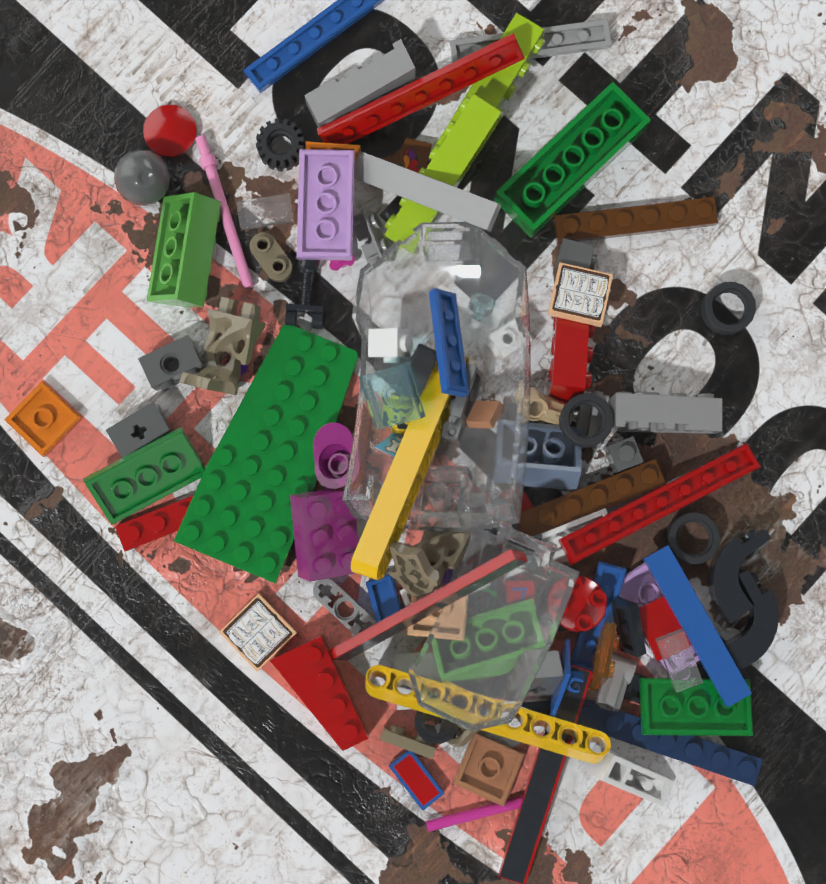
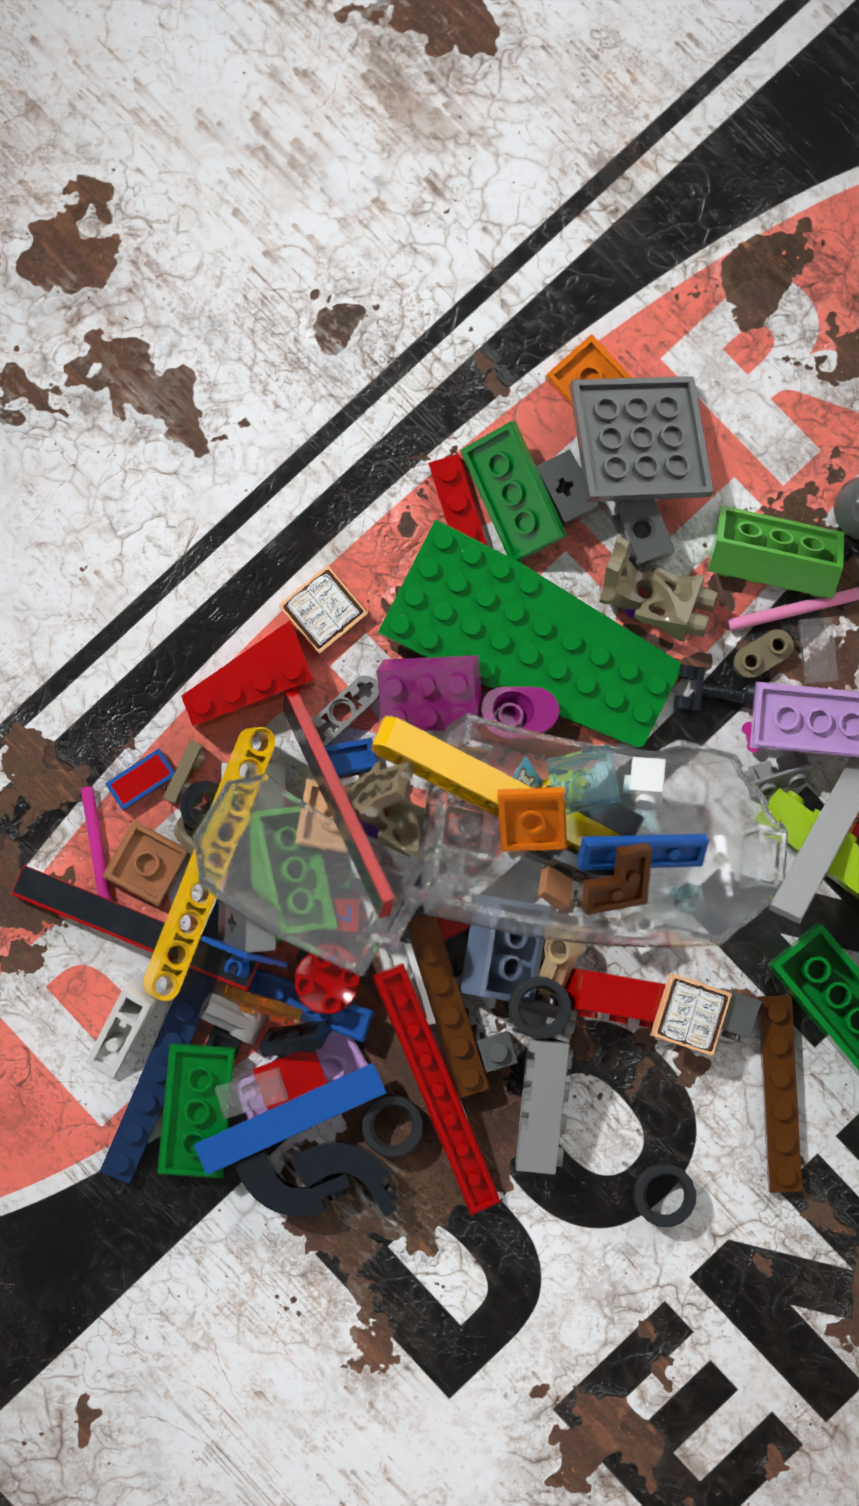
camera: 90 degrees right, 0 degrees up
none -> orange tile [498,787,567,852]
none -> dark grey plate [569,376,714,502]
none -> reddish brown plate [582,842,652,915]

